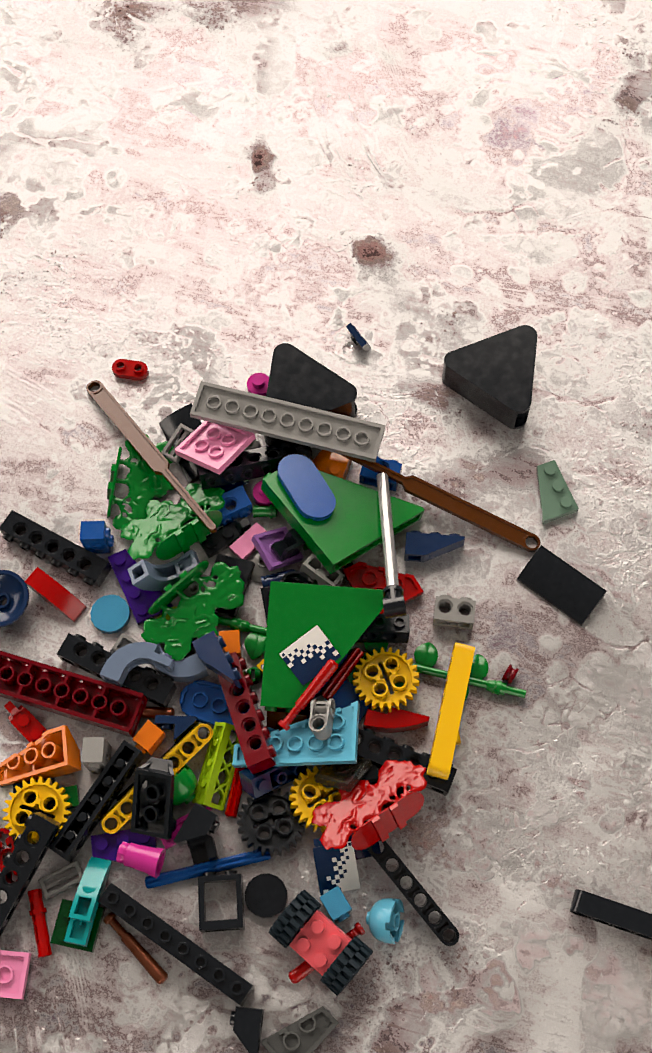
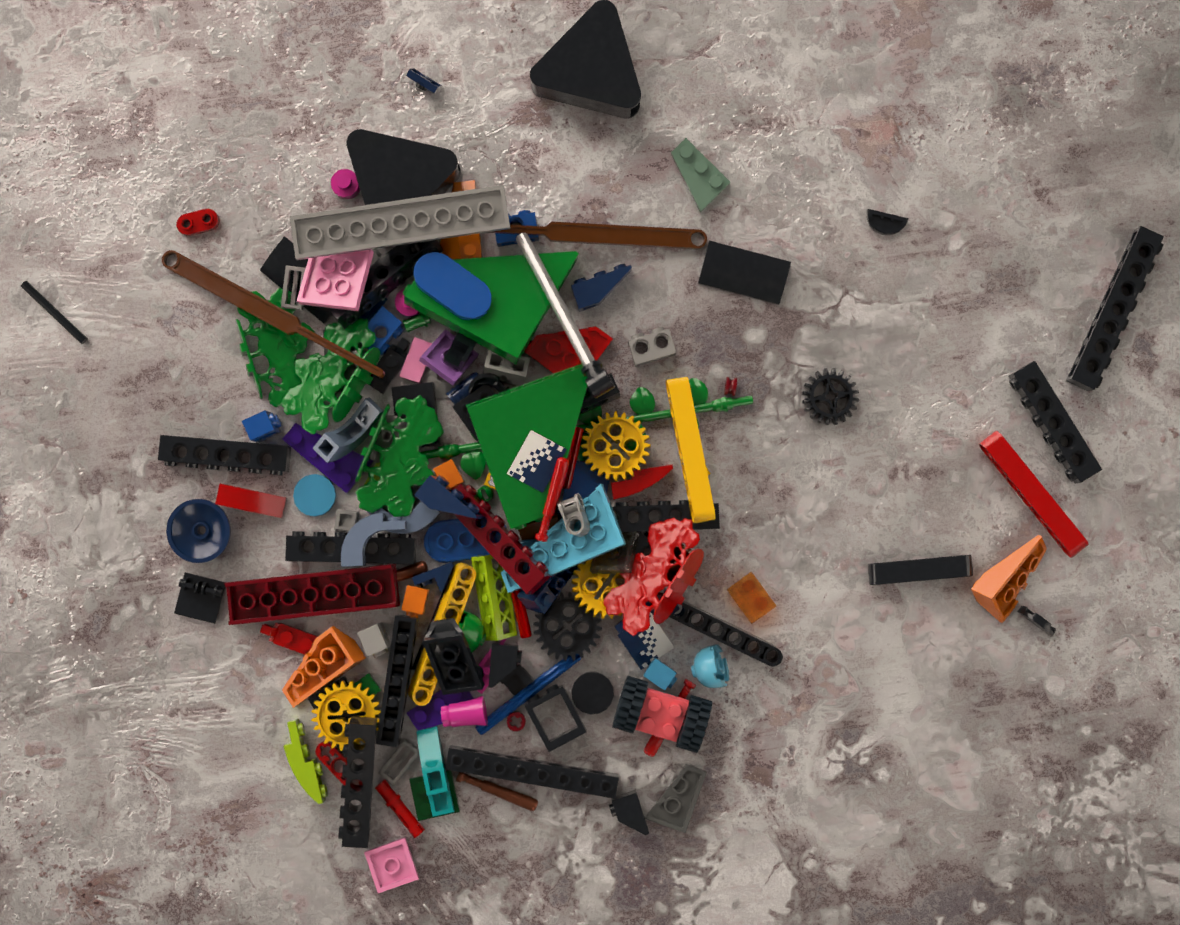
camera: 30 degrees left, 20 degrees up
none -> dark red bush [507,711,526,731]
none -> clear orange plate [726,571,776,624]
none -> black gear [801,368,859,425]

